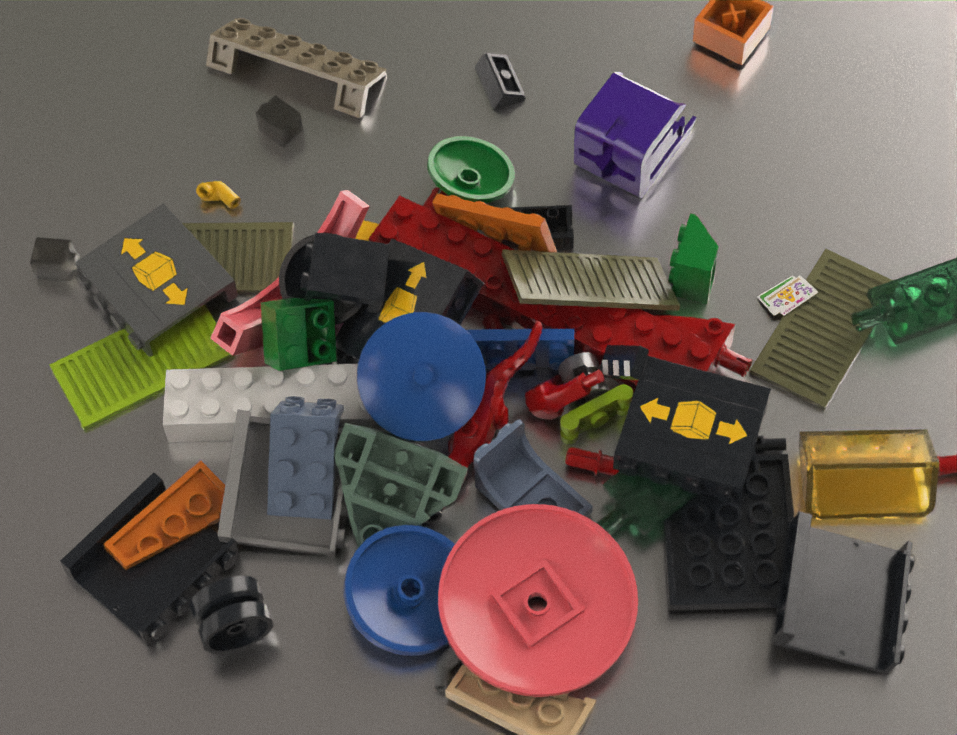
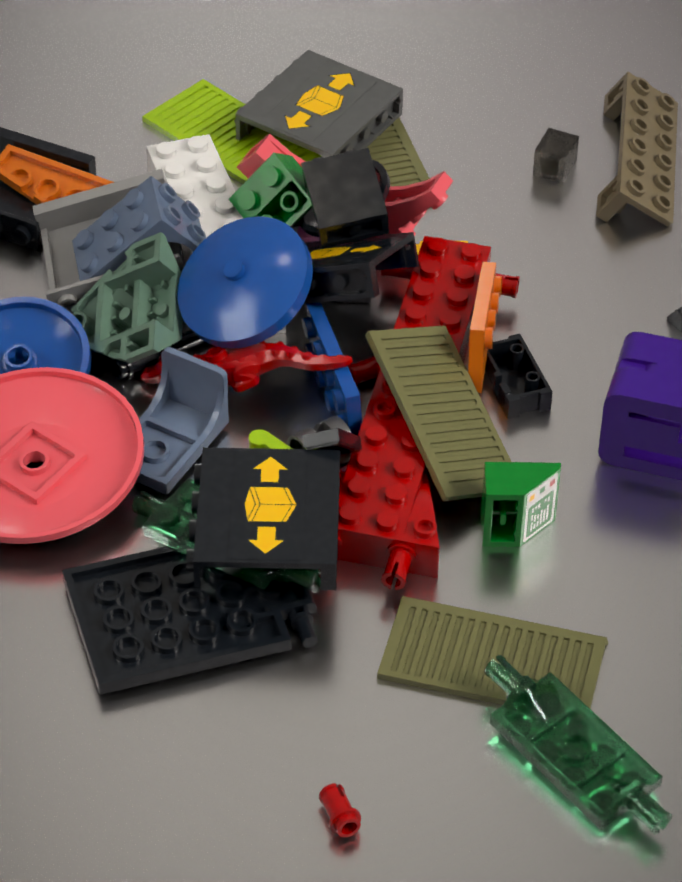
camera: 70 degrees right, 15 degrees down
clear smoke brick [30,237,80,281] -> none
yellow arm [196,181,241,209] -> none
green dish [427,136,515,203] -> none
red animal [525,370,604,420] -> none
white sticker [757,276,818,316] -> none
panel [772,511,915,674] -> none
clear yellow windscreen [799,429,939,520] -> none

